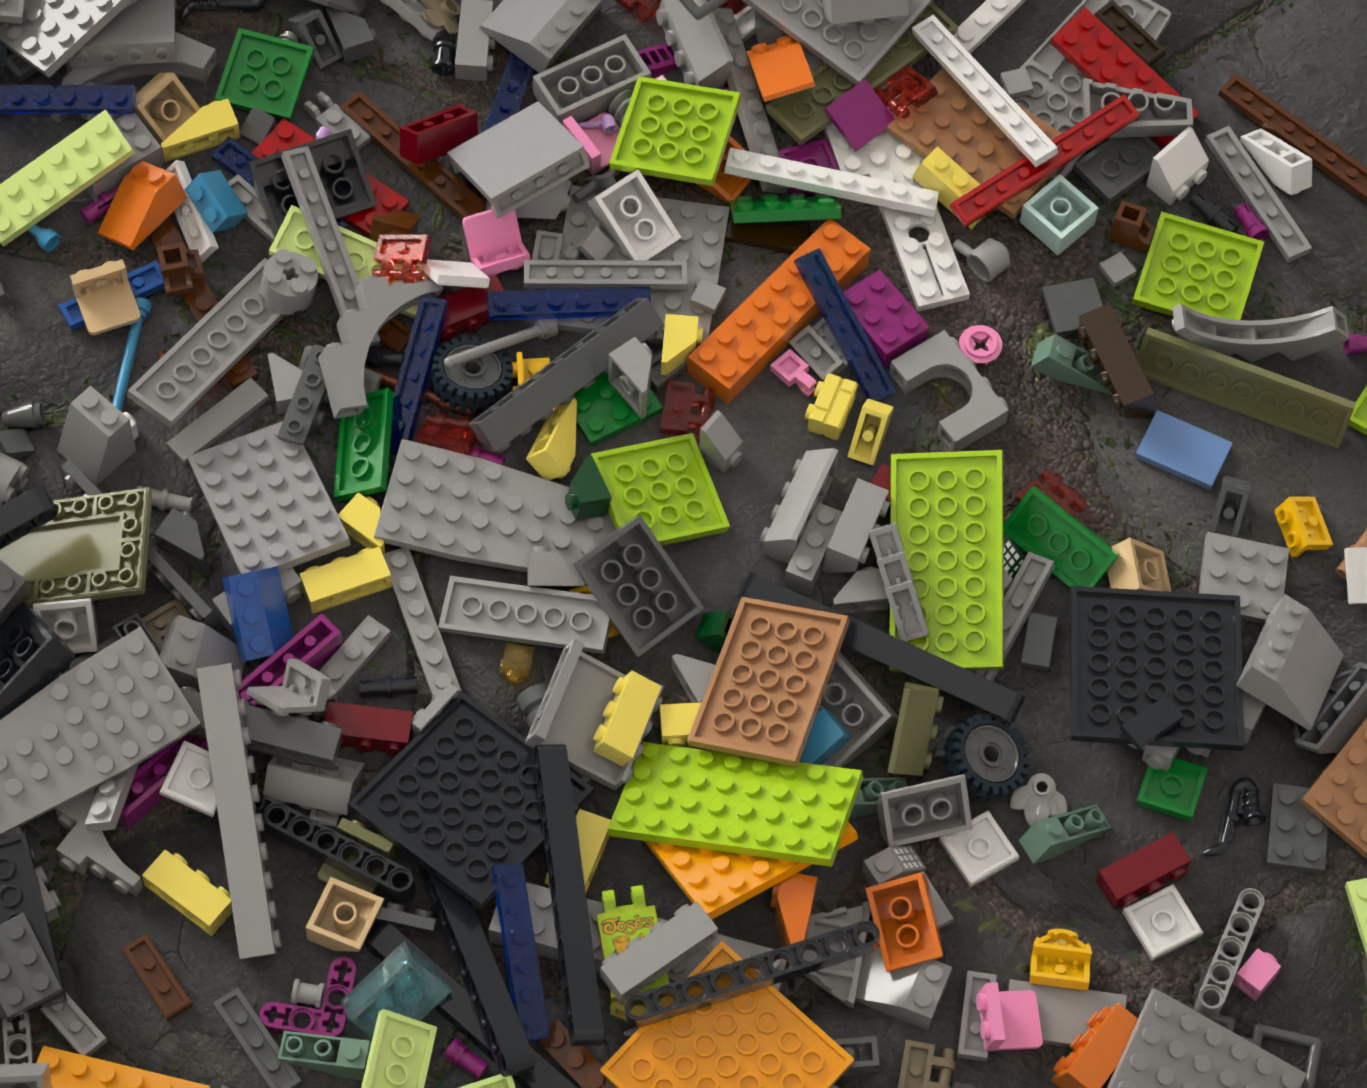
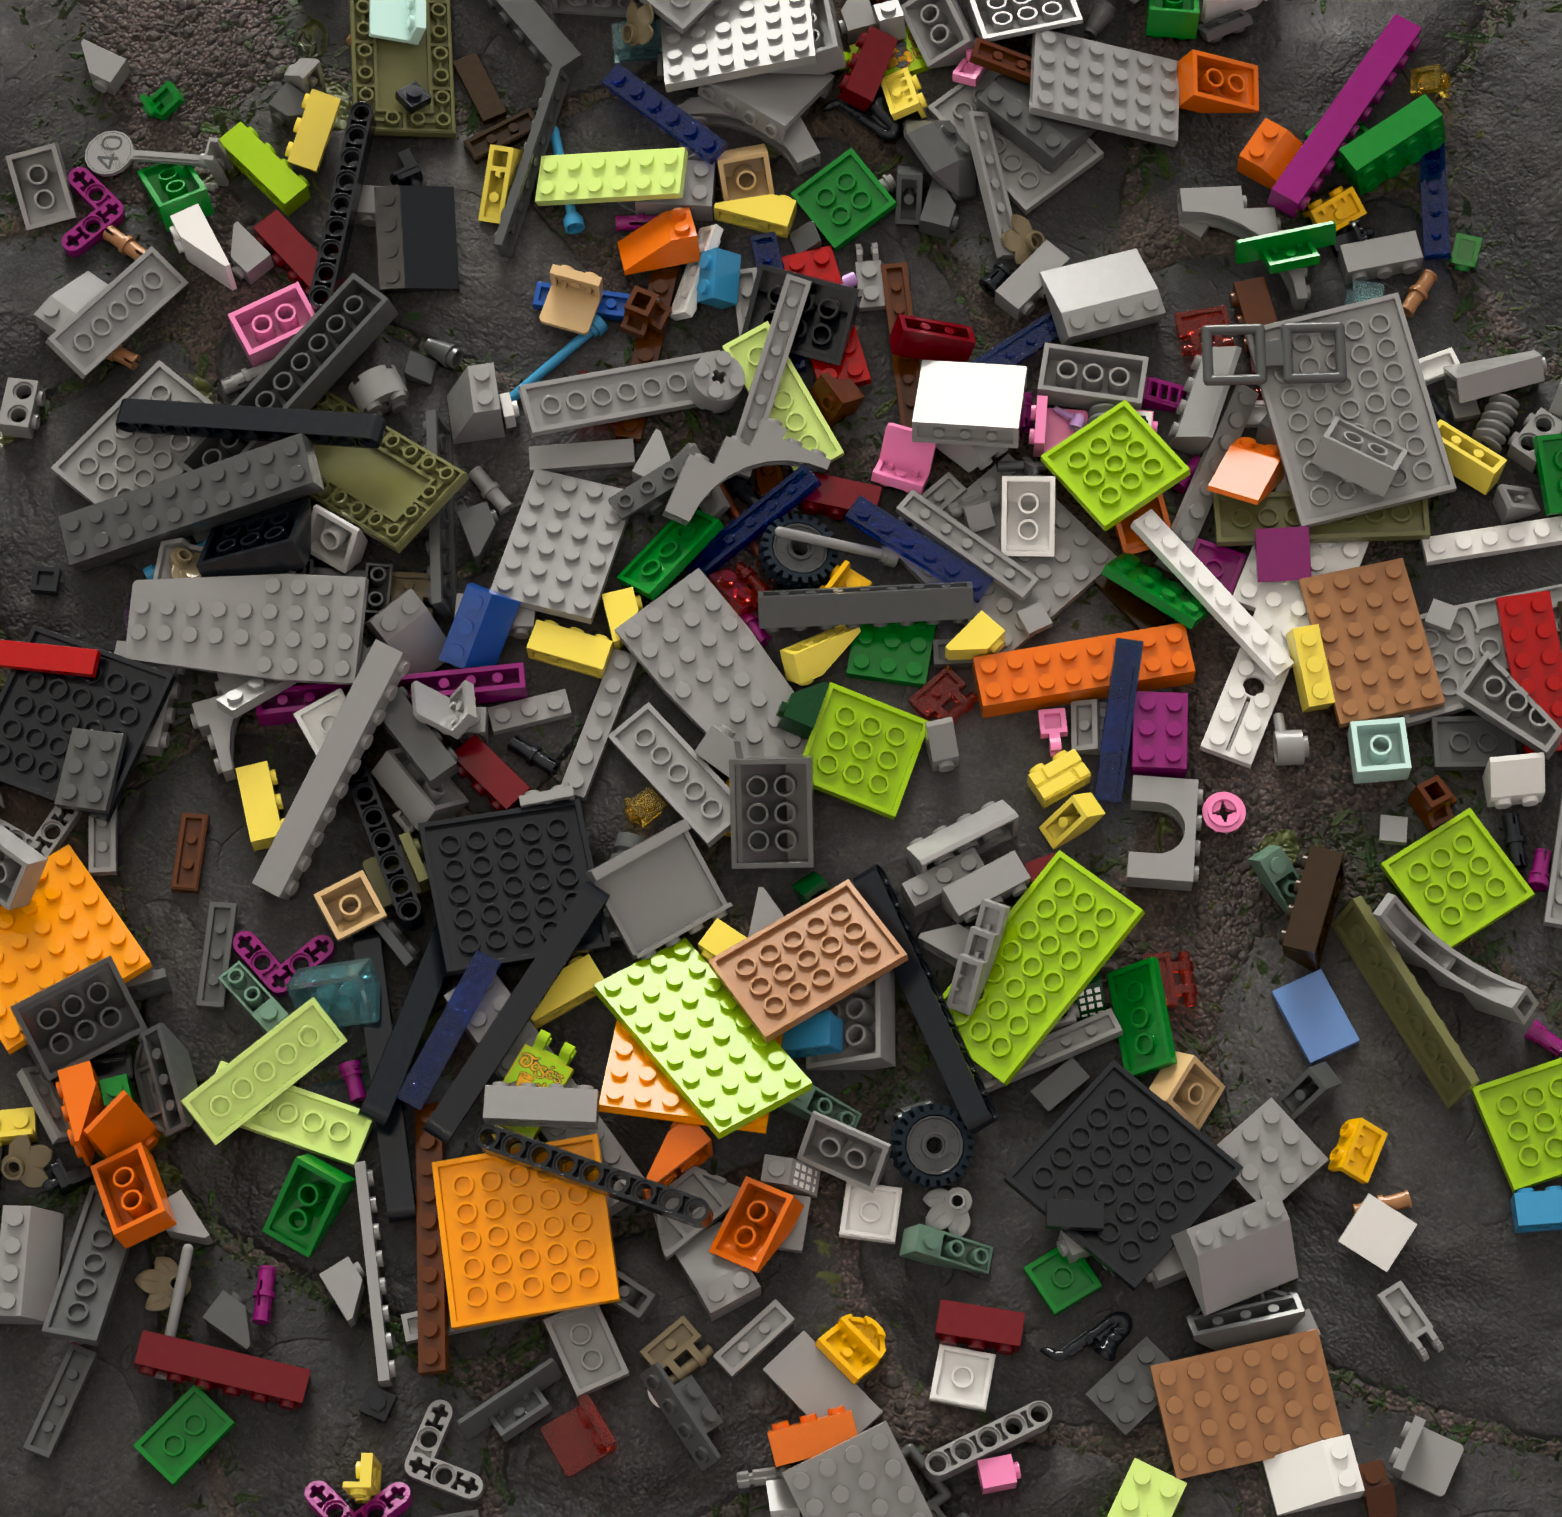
camera: 45 degrees right, 5 degrees up
light grey bush [291,978,326,1009] -> none
clear red plate [372,235,432,283] -> none
white tile [420,259,490,288] -> none
light yellow brick [593,671,662,767] -> none
light grey slope [608,337,653,419] -> none
clear red plate [875,65,938,119] -> none
olive slope [888,682,944,776] -> none
white plate [912,15,1058,167] -> none
red tile [950,94,1140,228] -> none
bright pink bracket [976,982,1043,1051] -> none
dark grey tile [1041,277,1103,337] -> none

